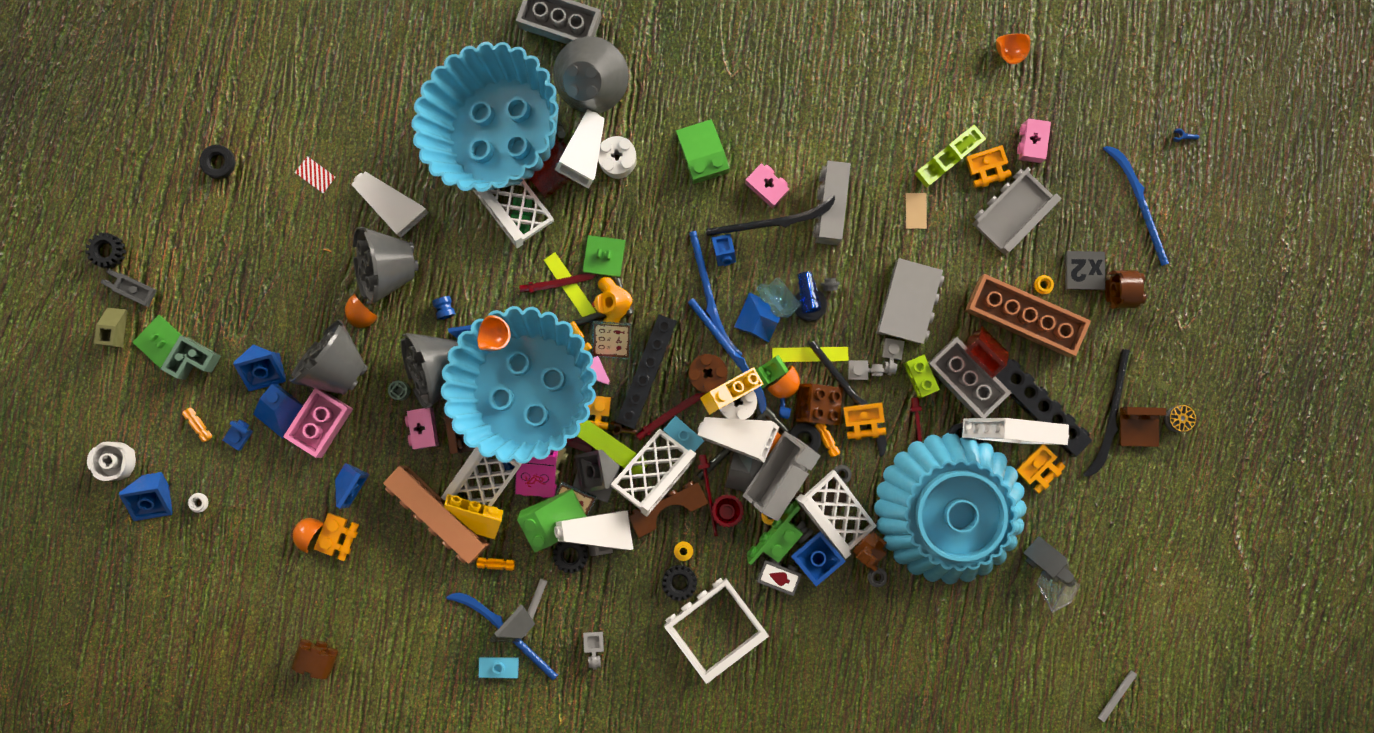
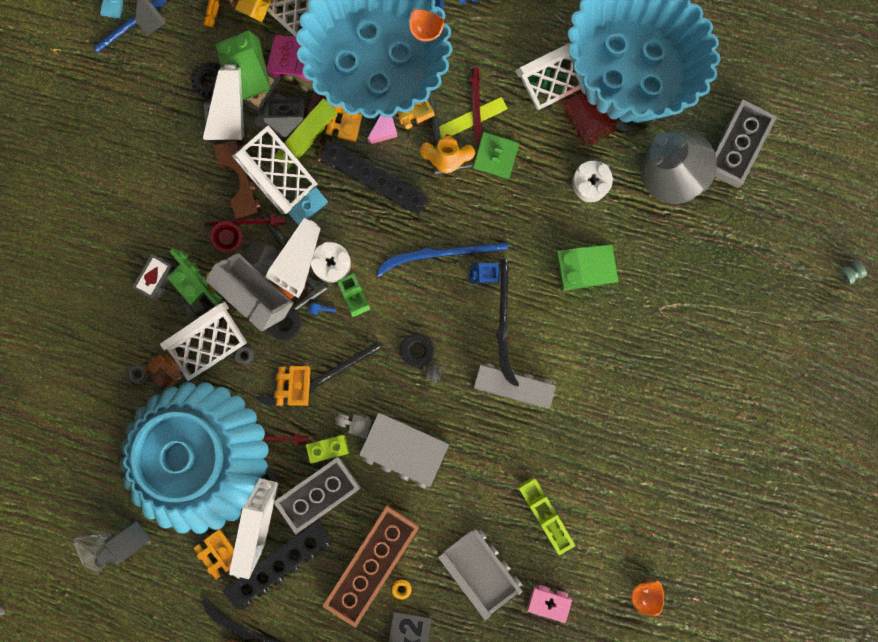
camera: 100 degrees right, 0 degrees up
light grey bar [525,578,547,636] -> none
white slope [555,109,604,189] -> none
light grey plate [583,631,604,670] -> none
piece [592,321,631,359] -> none
dark red sword [636,393,707,441] -> none
black tyre [662,565,697,601] -> none
white window [664,578,769,684] -> none
yellow plate [674,541,693,561] -> none
blue piece [688,298,766,414] -> none
reddish brown brick [689,354,727,393] -> none
yellow slope [700,368,763,415] -> none
blue slope [734,293,784,343] -> none
bright pink brick [745,163,789,209] -> none
clear light blue bracket [756,278,801,318] -> none
orange helmet [767,365,800,398] -> none
neon yellow sticker [772,347,849,362] -> none
blue slope [791,531,846,586] -> none
reddish brown bracket [795,384,843,425] -> none
clear blue axle [797,271,821,313] -> none
light orange axle [815,423,840,457] -> none
light grey plate [848,360,885,380] -> none
tan sticker [906,193,927,229] -> none
light orange plate [965,145,1012,188] -> none
clear red brick [965,326,1009,378] -> none

